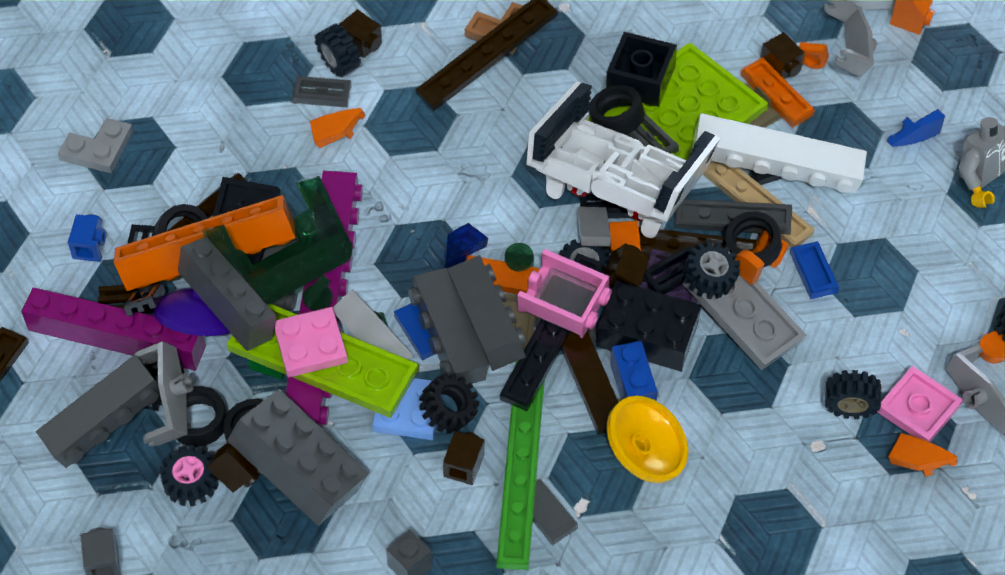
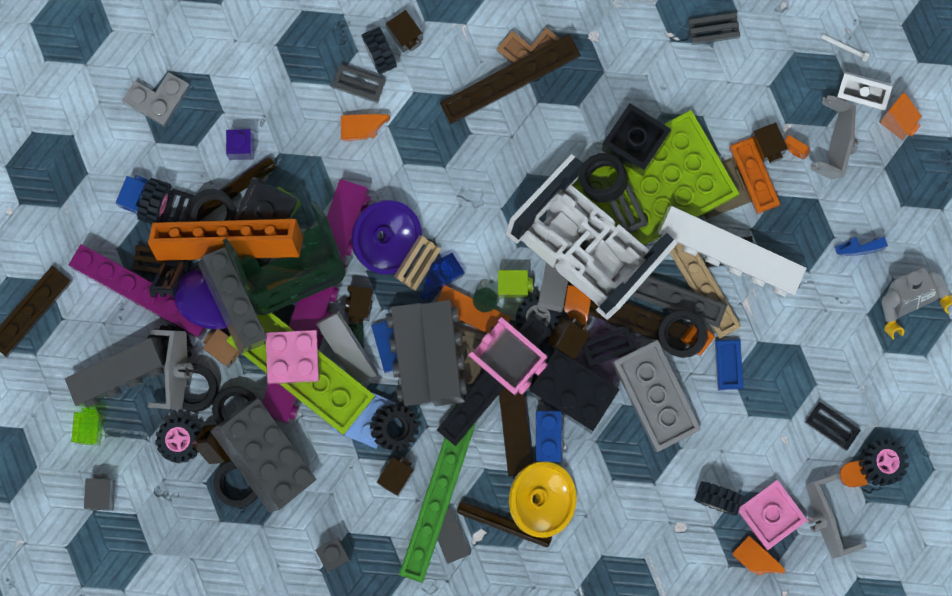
camera: 15 degrees right, 25 degrees up
clear green plate [303,275,333,311] -> none
black wheel [682,241,740,299] -> none
orange tile [734,250,765,285] -> none
none -> clear neon green brick [71,408,103,446]
none -> black wheel [137,178,172,224]
none -> medium nougat brick [203,329,240,368]
none -> black tyre [213,460,258,508]
none -> dark purple brick [226,129,254,160]
none -> dark brown brick [345,285,374,324]
none -> dark purple dish [351,200,422,274]
none -> tan tile [394,235,441,291]
none -> dark brown axle [457,501,552,548]
none -> lime brick [498,270,533,298]
none -> black tile [805,402,861,451]

